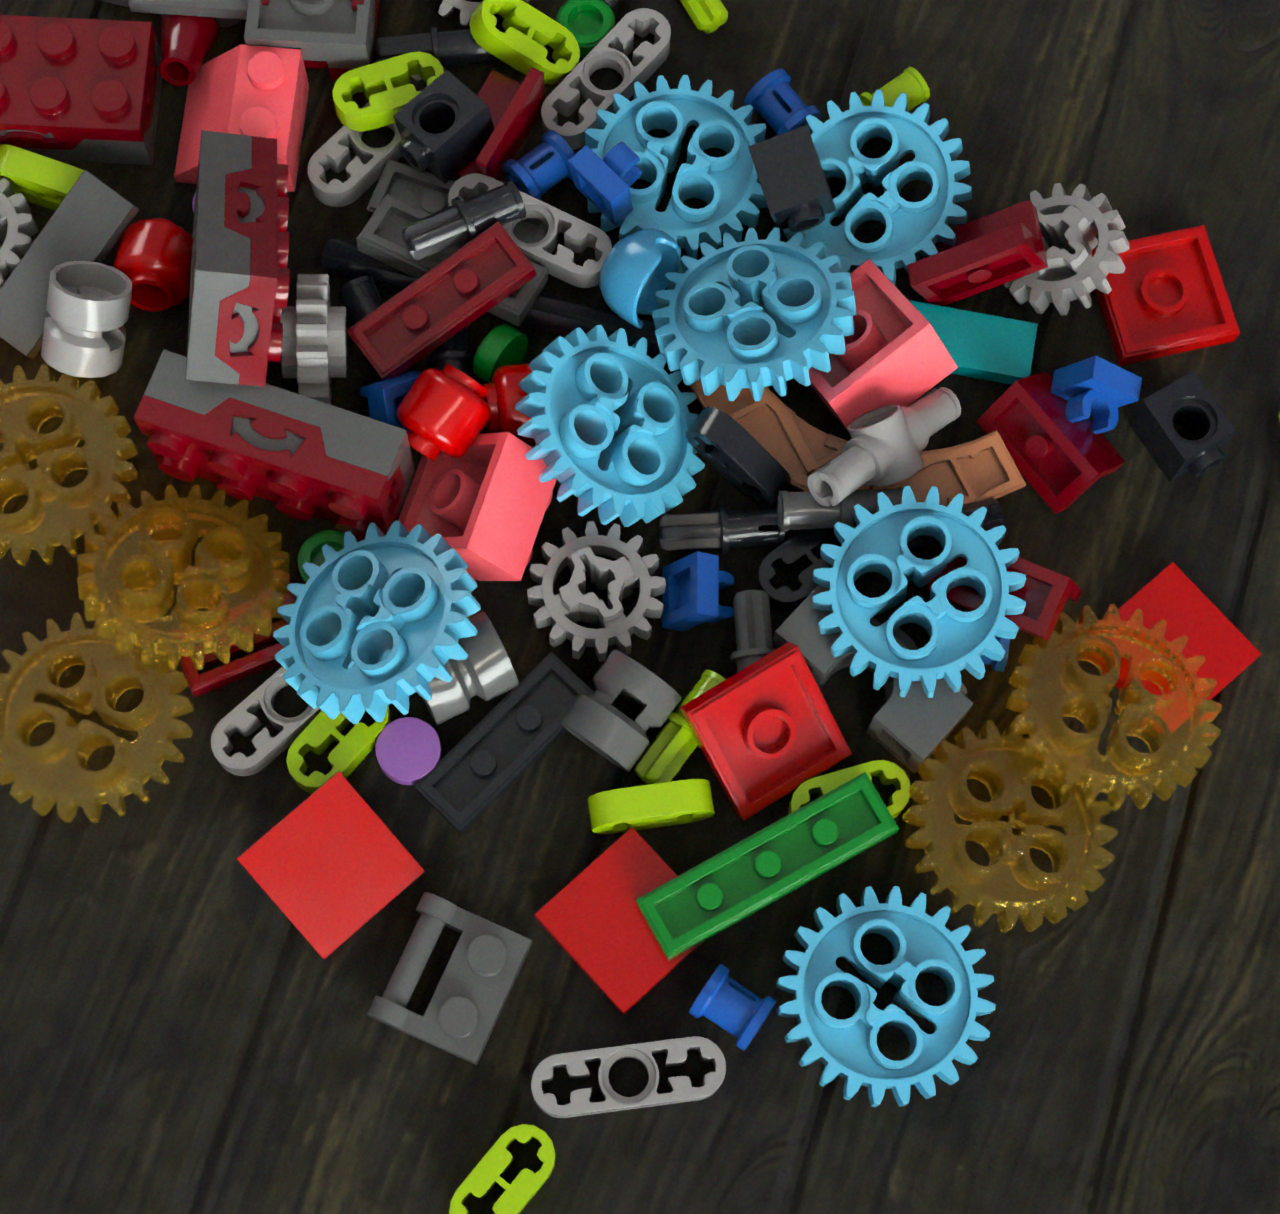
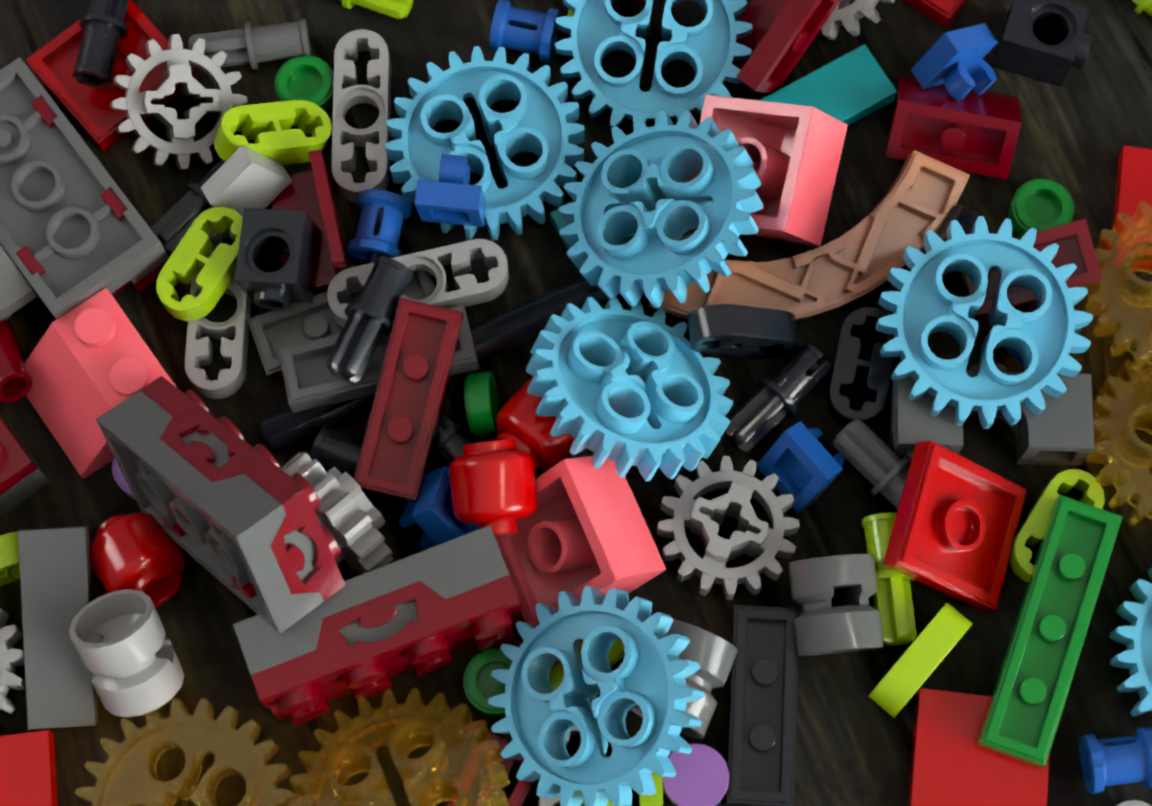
camera: 35 degrees left, 0 degrees up
dark azure hair [599,229,681,329] -> none
black brick [748,125,837,232] -> none
dark grey pin [777,487,904,532] -> none
light grey pin [807,387,961,507] -> none
none -> light grey tile [200,145,292,217]
none -> green tile [1008,179,1074,237]

